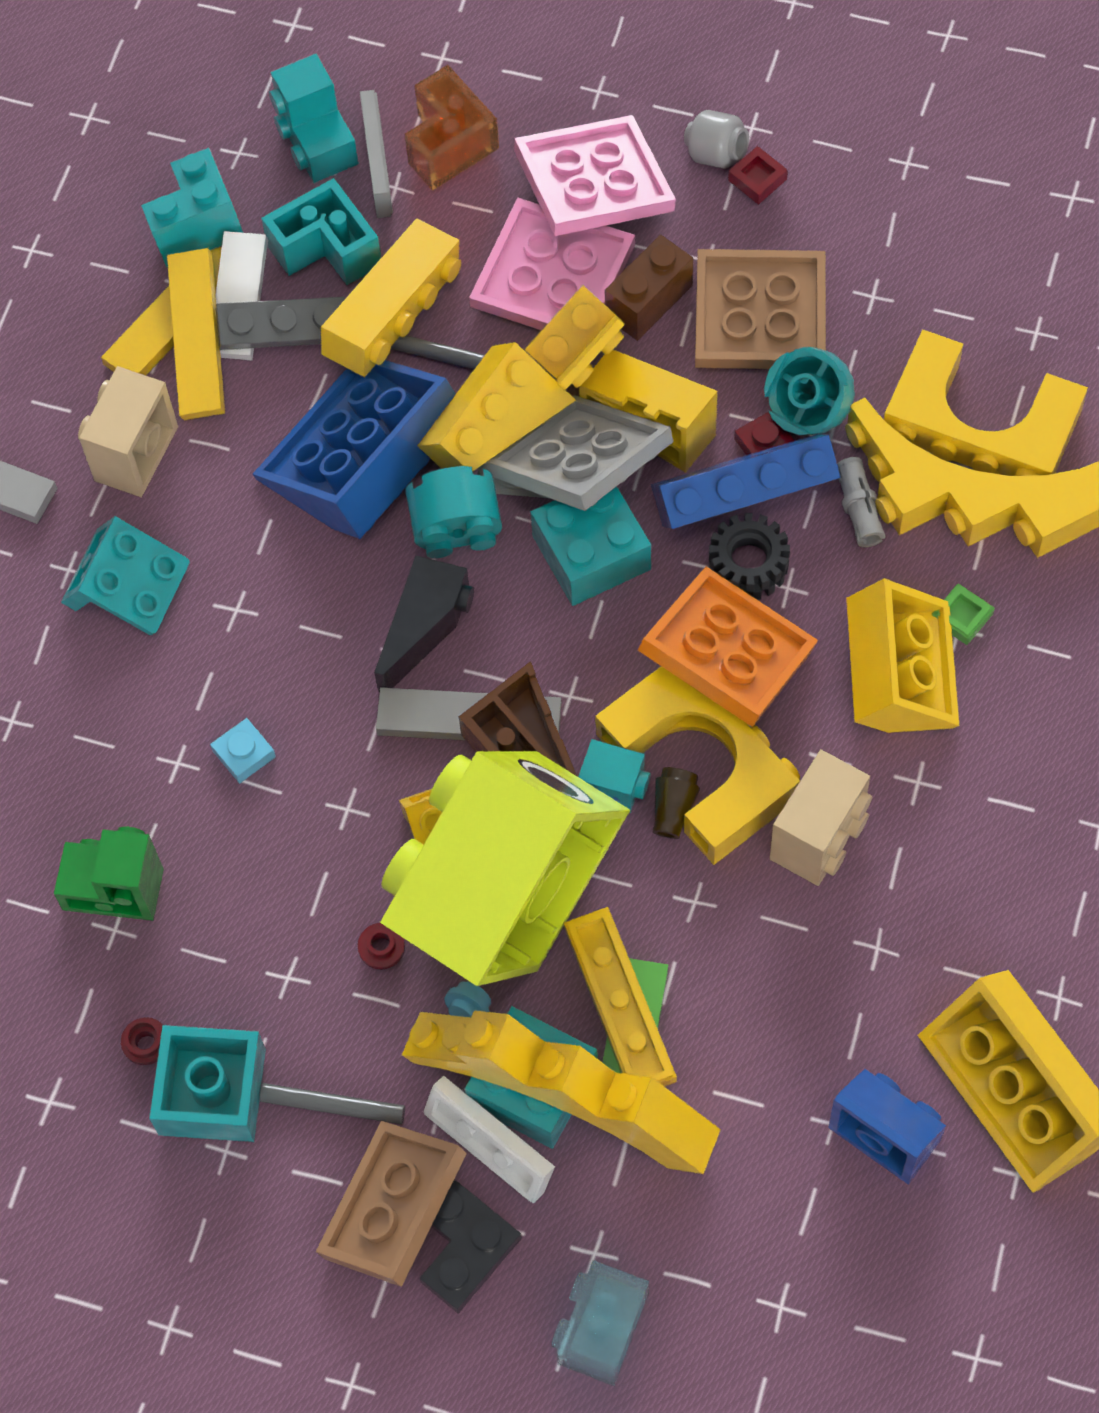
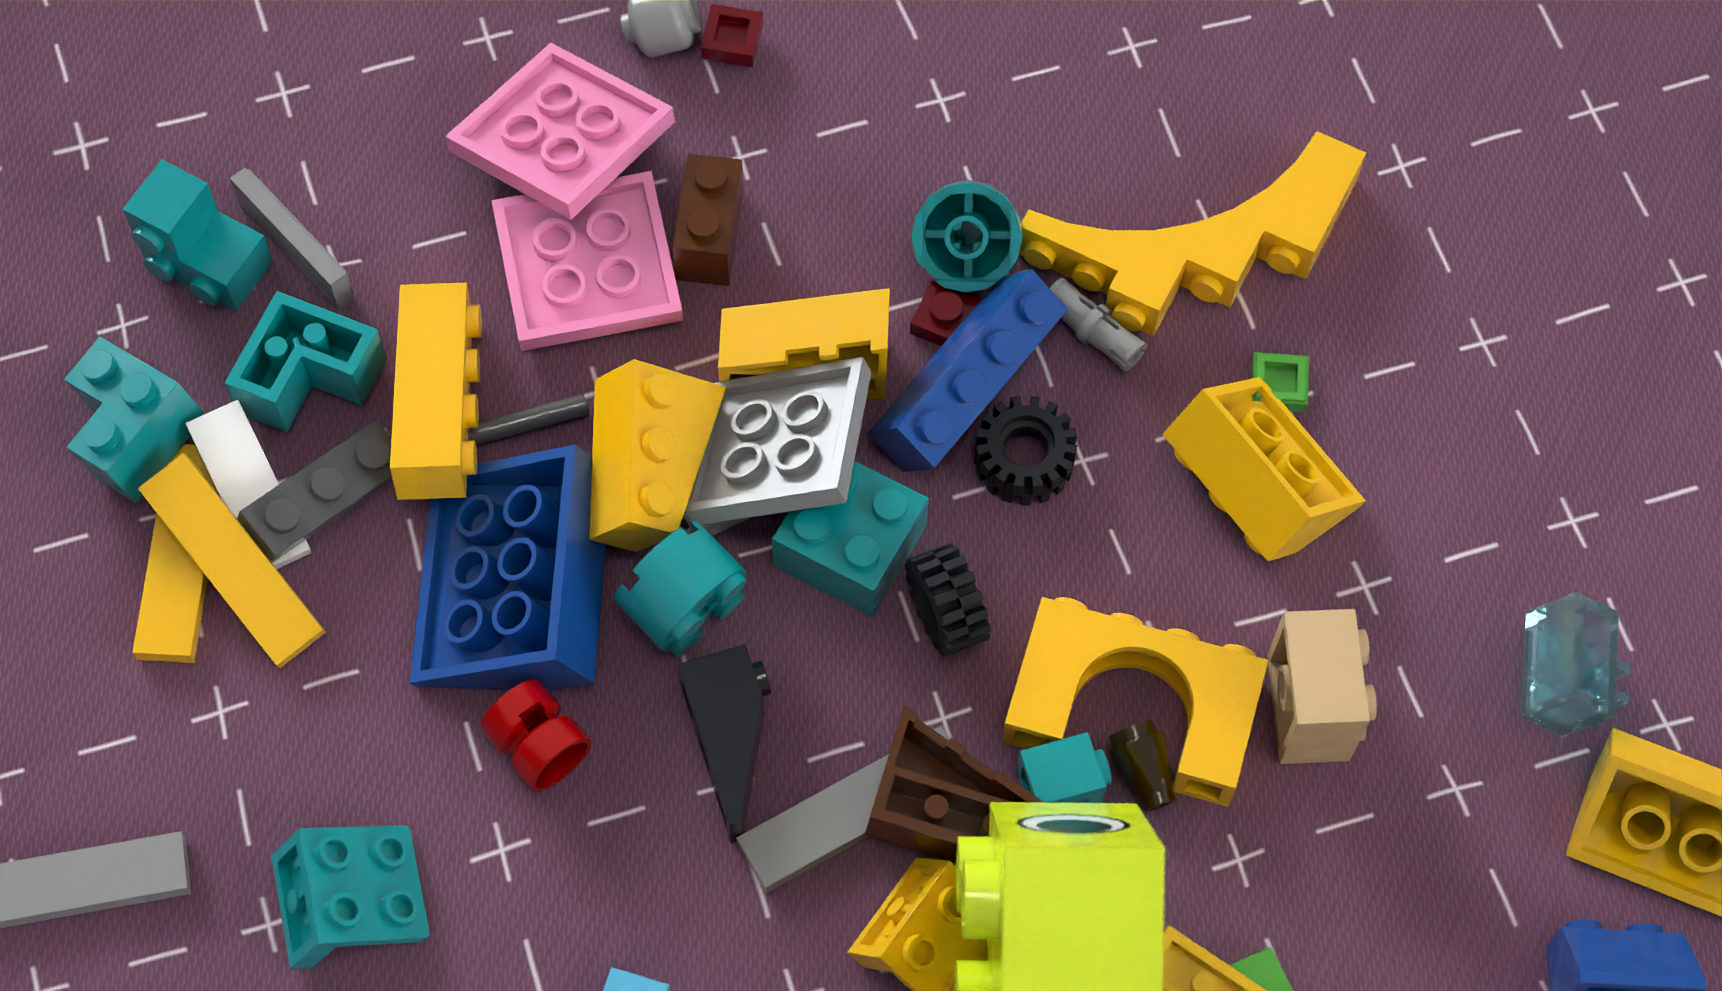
camera: 40 degrees left, 0 degrees up
tan brick [78,366,178,498] -> none
clear orange brick [404,65,499,191] -> none
yellow bracket [525,285,624,390] -> none
orange plate [638,566,818,727] -> none
medium nougat plate [695,249,826,369] -> none
yellow arch [884,329,1088,476] -> none
none -> red wheel [480,679,592,792]
none -> black tyre [905,543,991,657]
none -> clear light blue brick [1521,592,1631,736]

